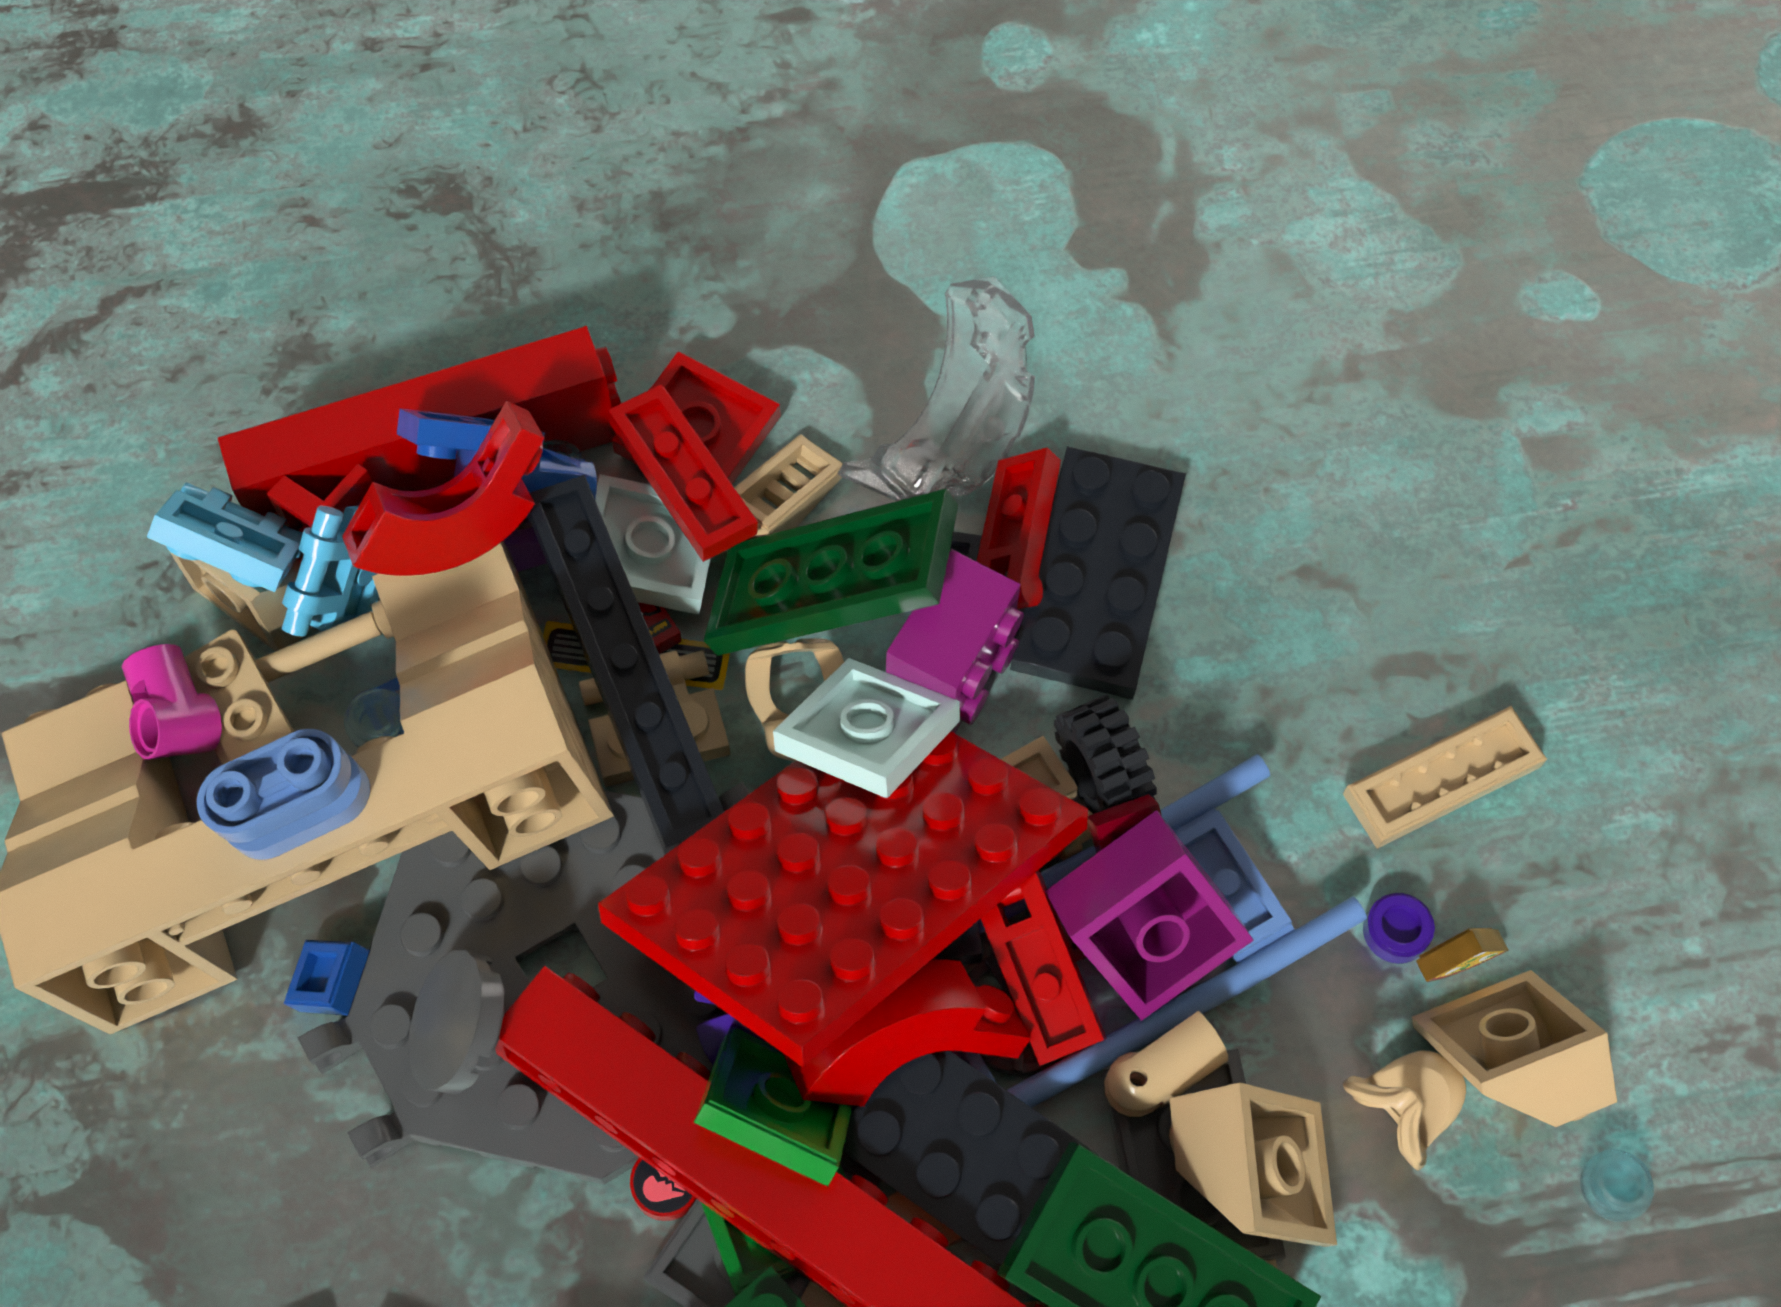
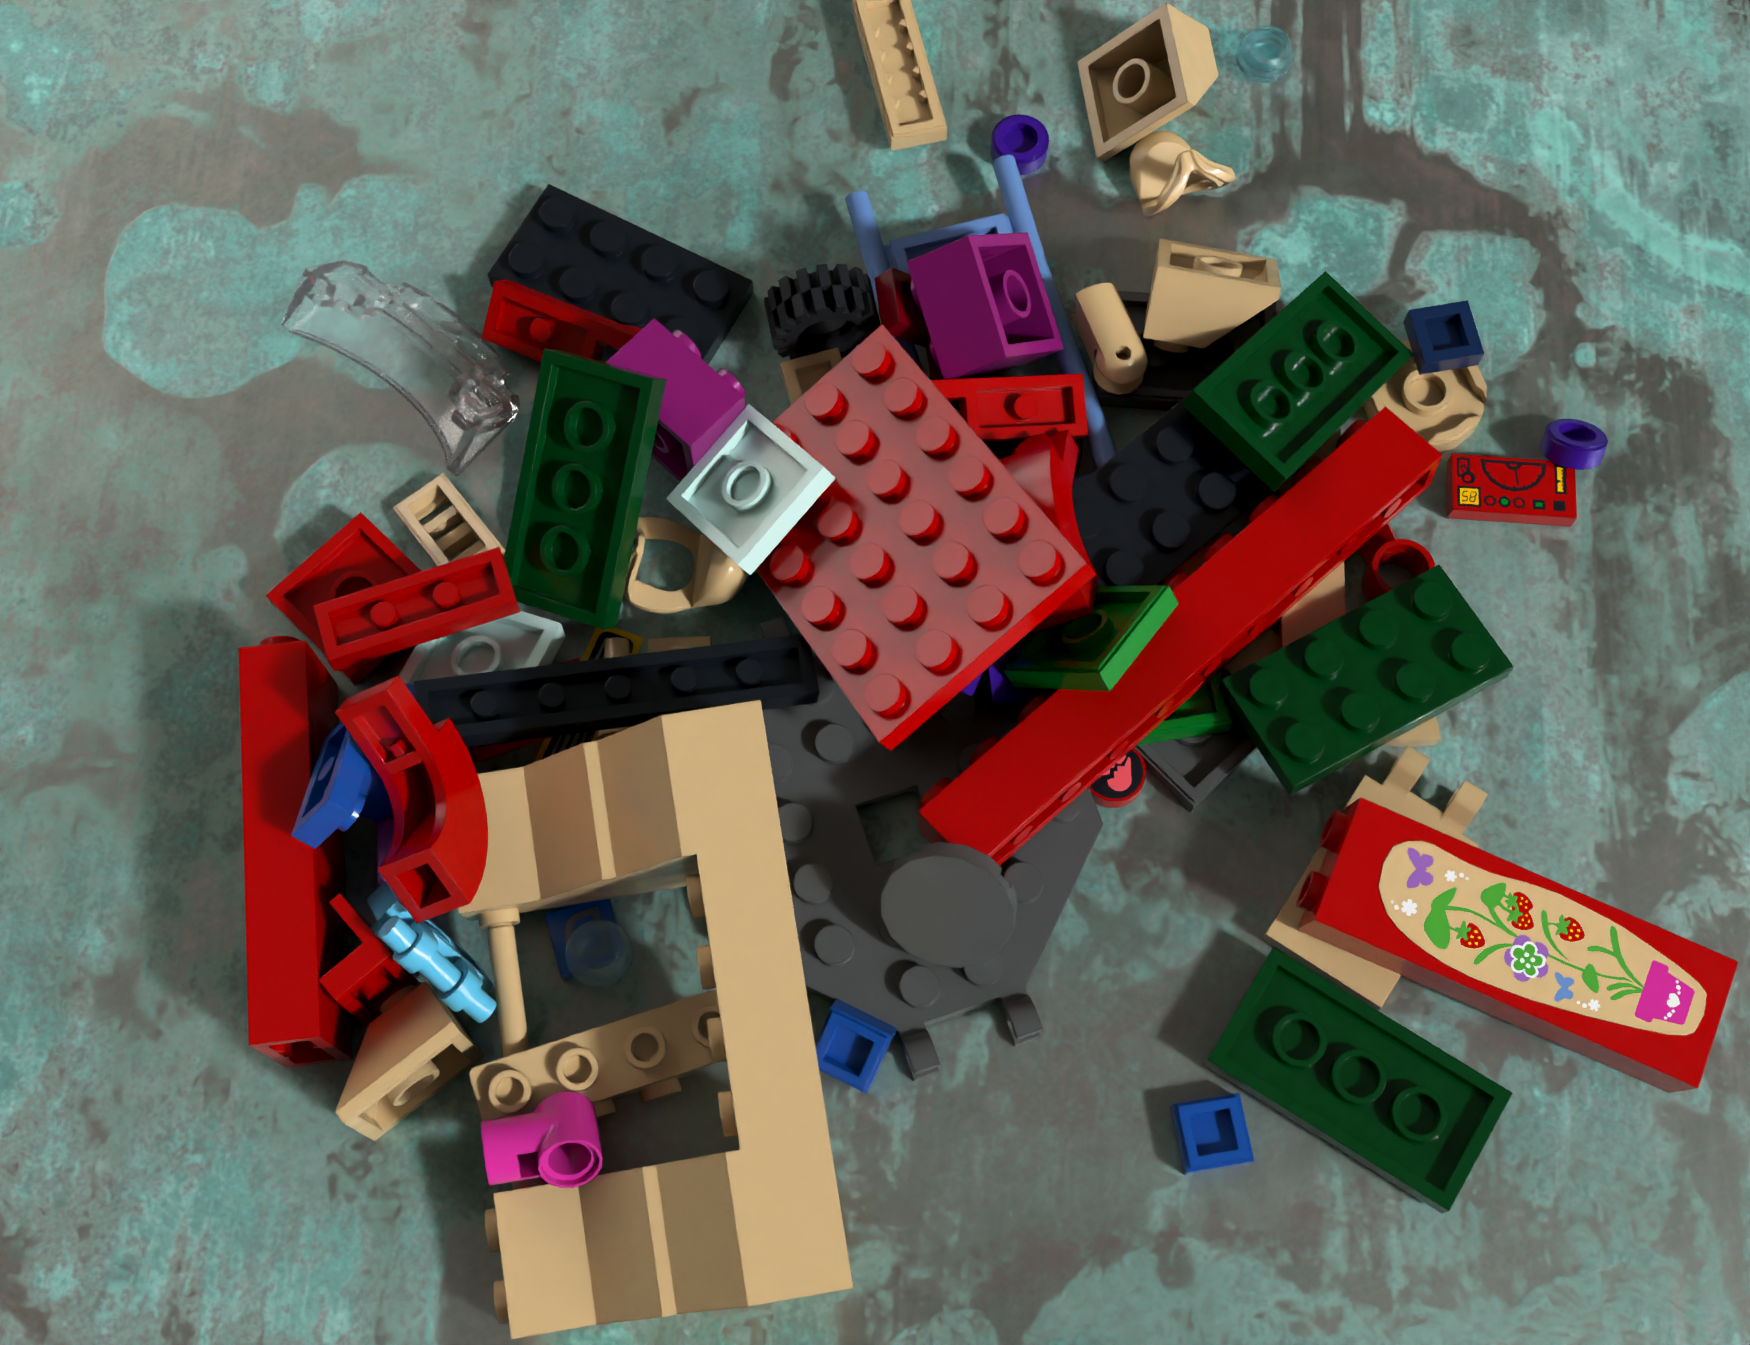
camera: 75 degrees left, 5 degrees up
medium azure plate [147,482,303,592] -> none
medium blue brick [197,729,370,860] -> none
pearl gold tile [1416,928,1509,982] -> none

